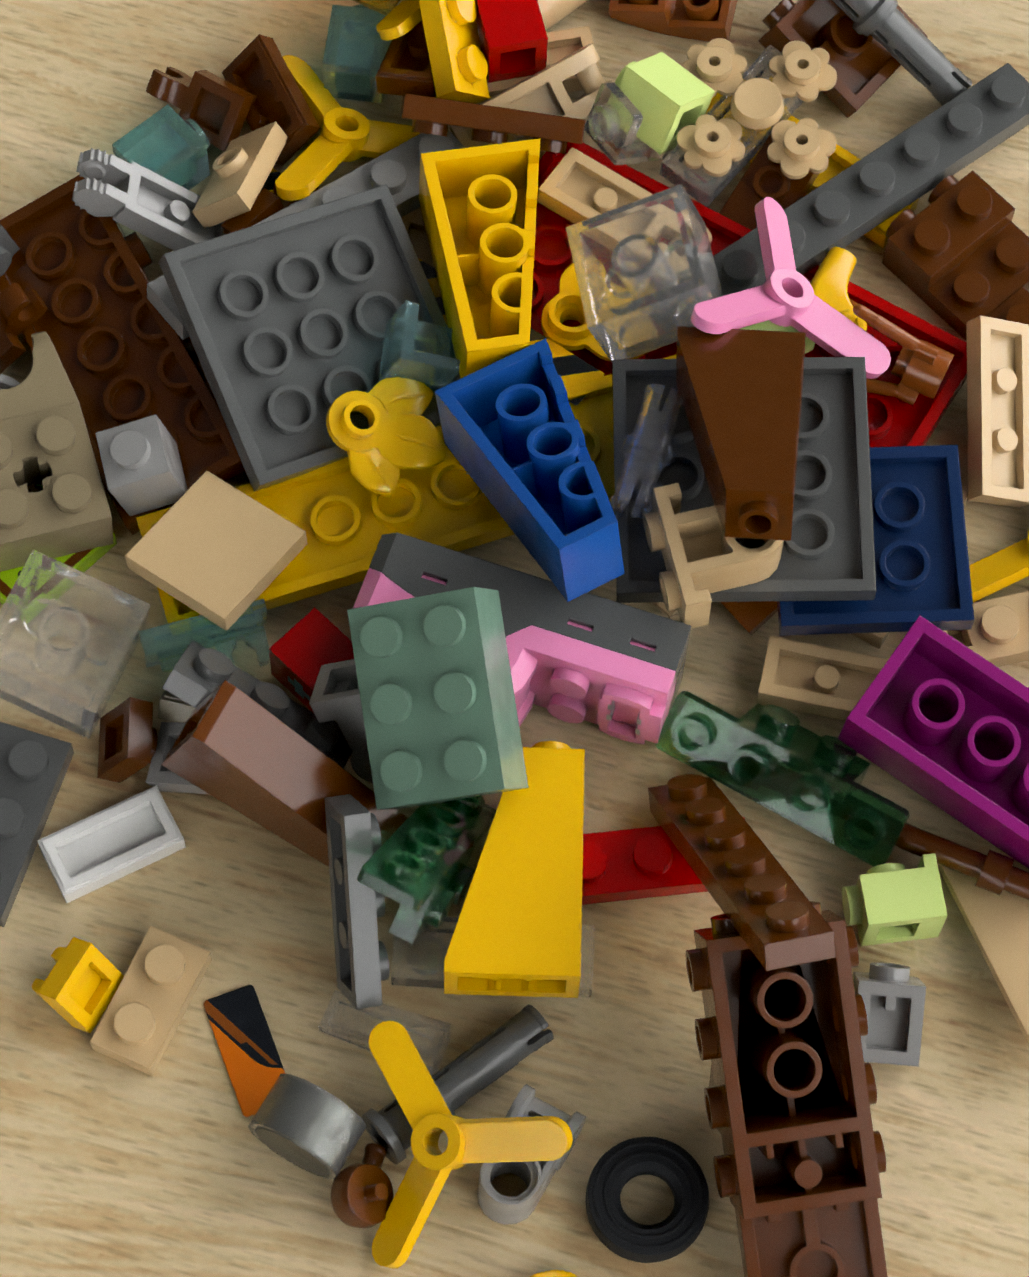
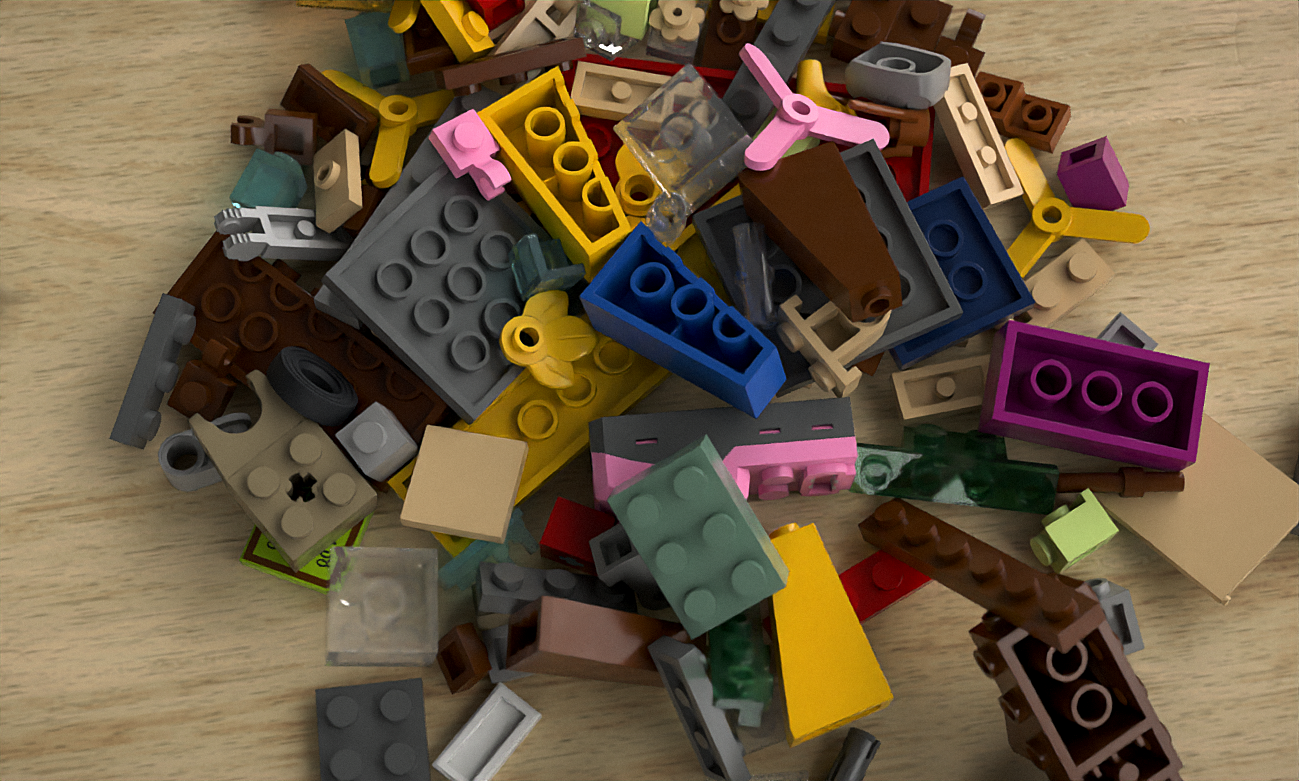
camera: 25 degrees left, 5 degrees up
none -> black tyre [267,346,358,427]
none -> bright pink plate [429,109,511,201]
none -> clear pin [645,192,687,247]
none -> light grey piece [844,42,951,110]

